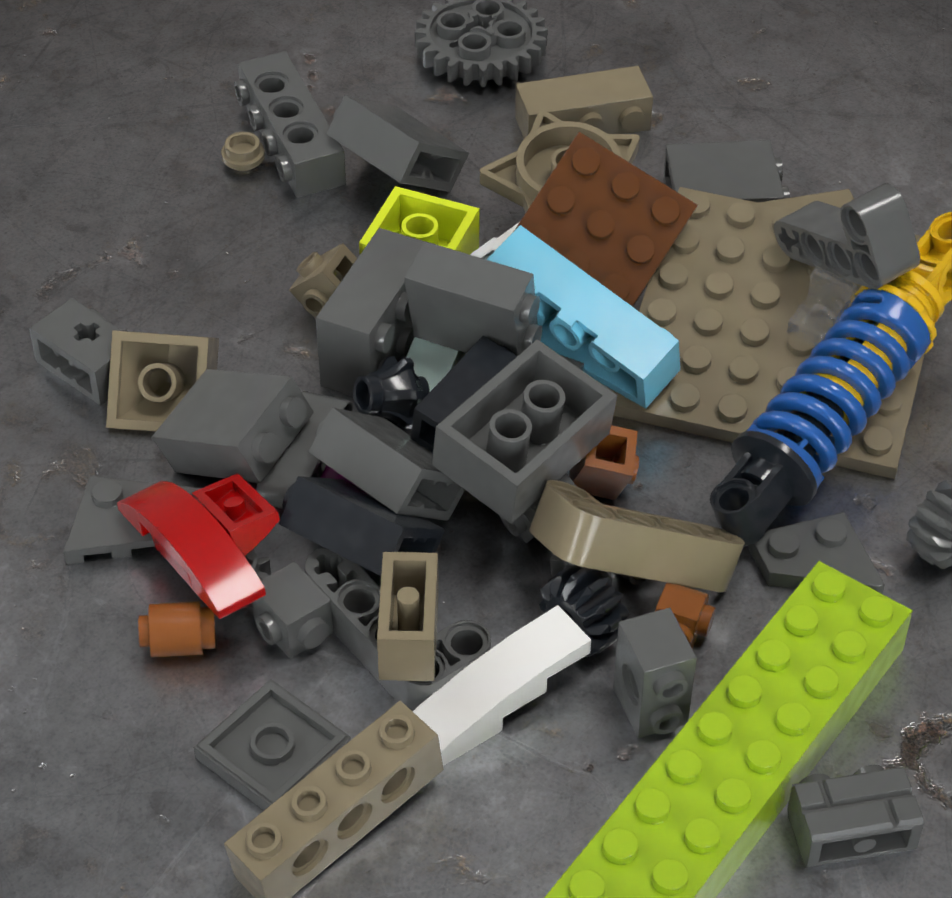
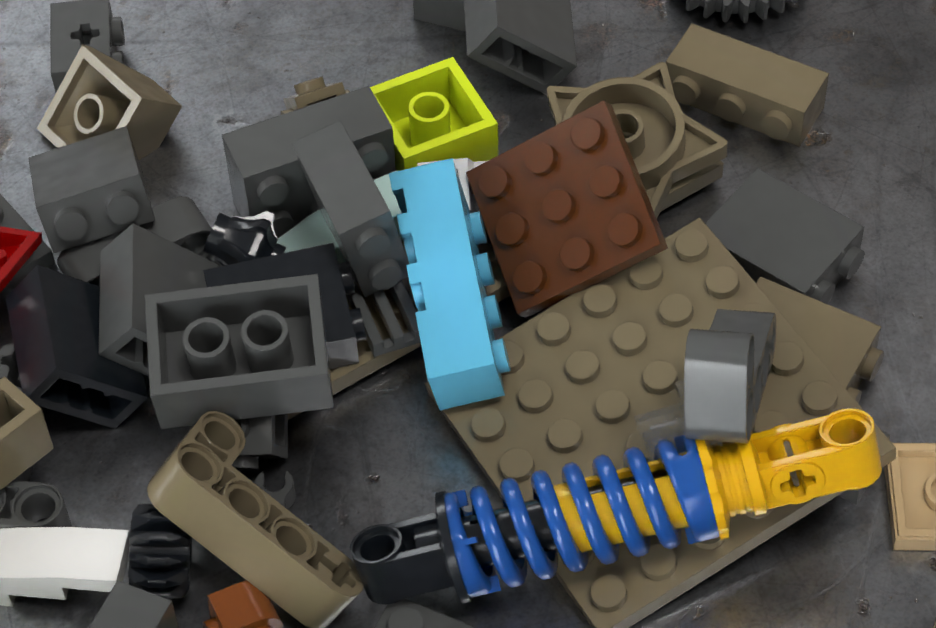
camera: 45 degrees right, 5 degrees up
dark orange brick [569,425,639,500] -> none

